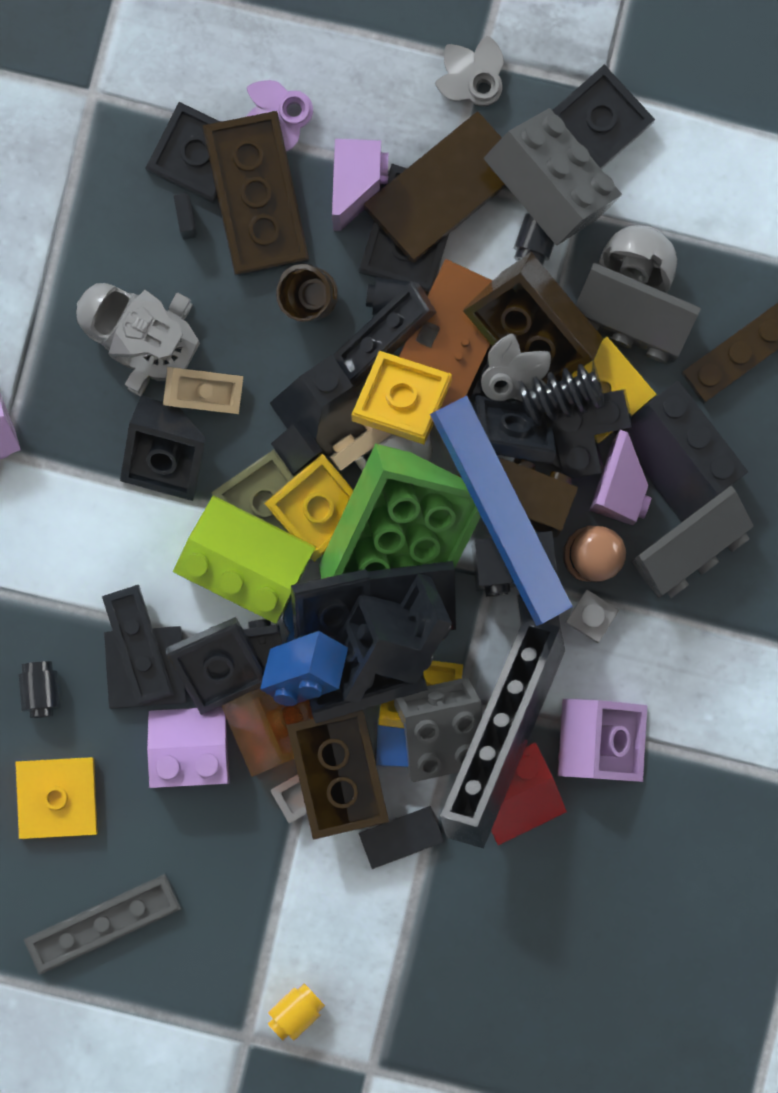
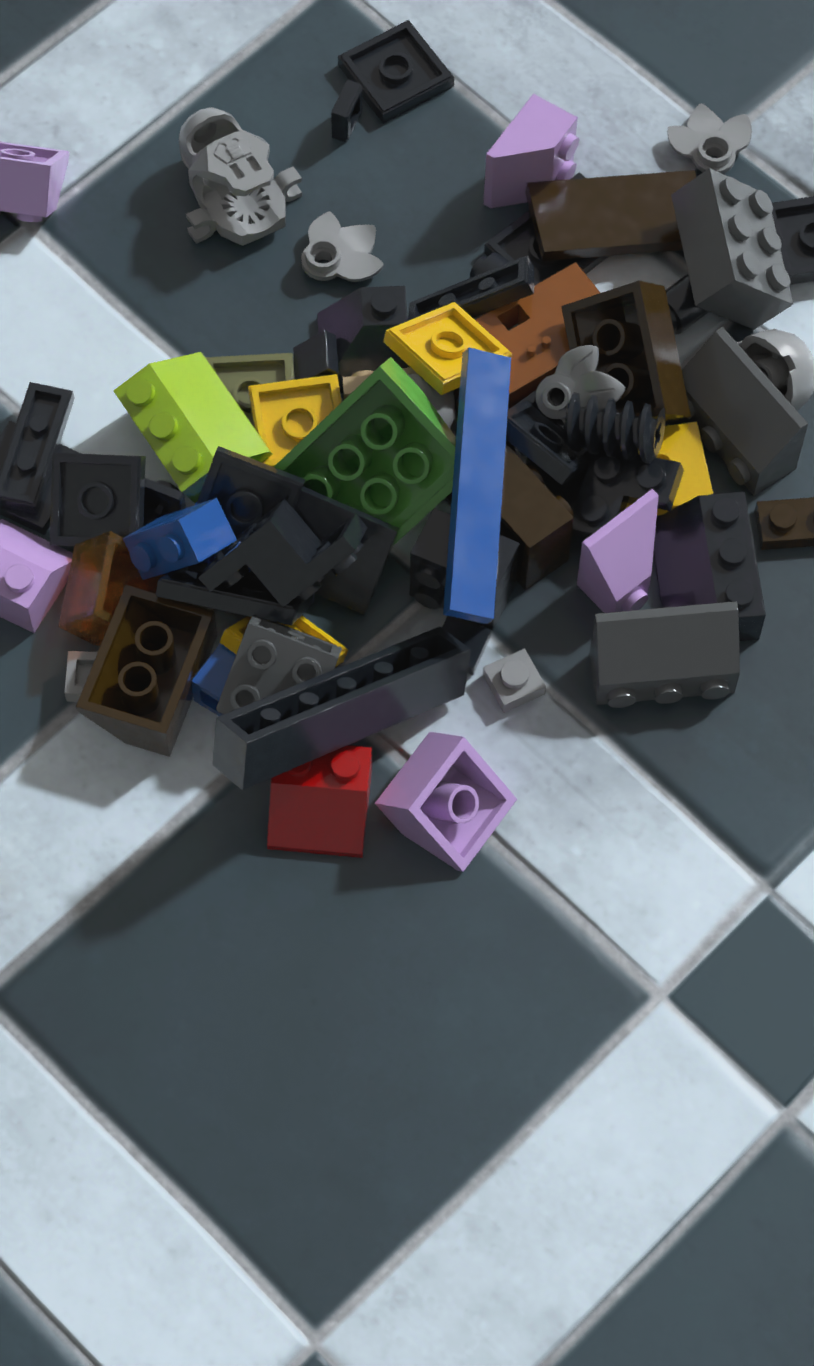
camera: 35 degrees right, 20 degrees down
black slope [120,396,206,501] -> none
tan plate [163,367,243,414] -> none
dark brown tile [202,111,309,276] -> none
lavender plate [246,80,313,152] -> none
dark brown helmet [276,264,338,322] -> none
black tile [358,806,444,869] -> none
nougat helmet [563,526,626,582] -> none
none -> light grey plate [302,211,383,282]

